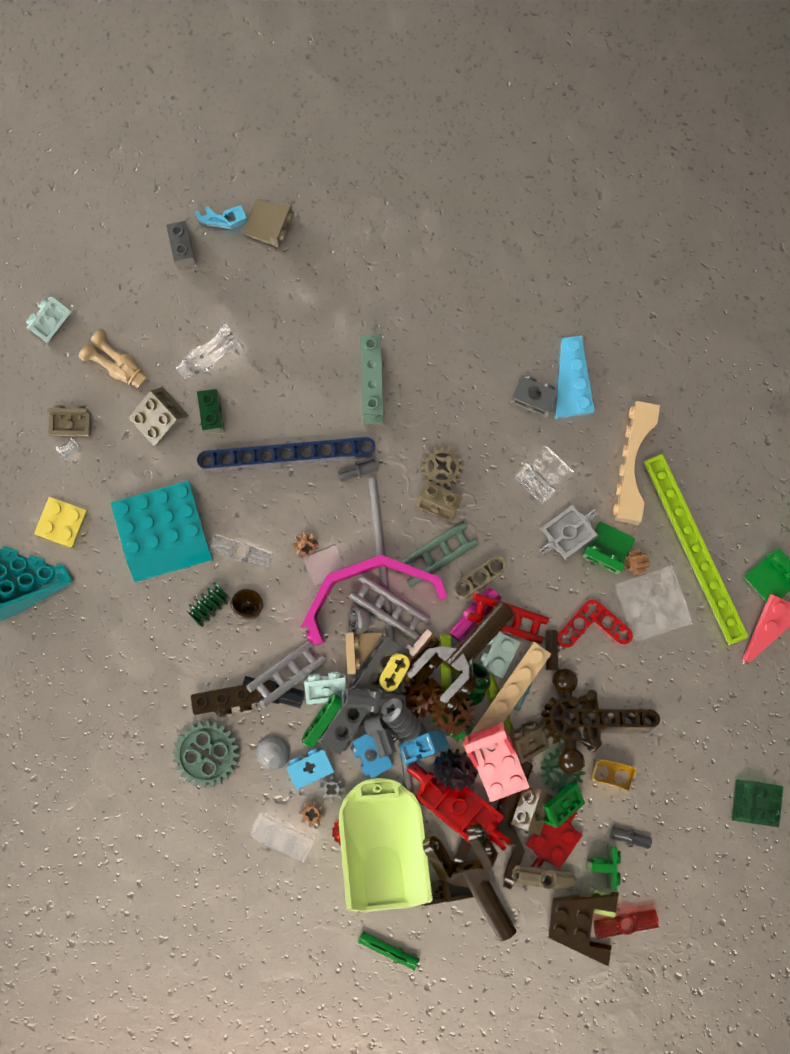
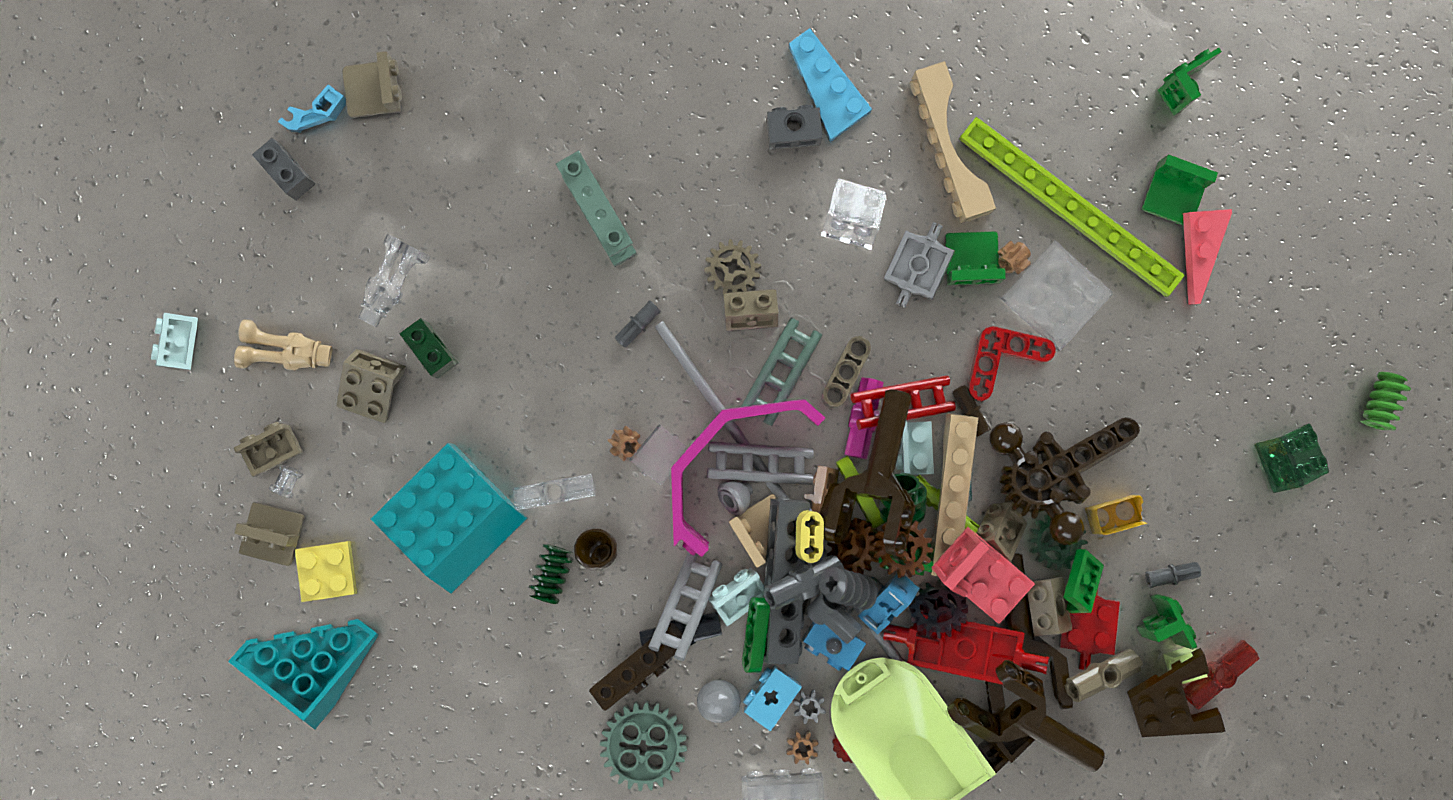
camera: 30 degrees left, 5 degrees up
dark blue beam [197,437,376,472] -> none
none -> dark tan bracket [234,502,305,566]

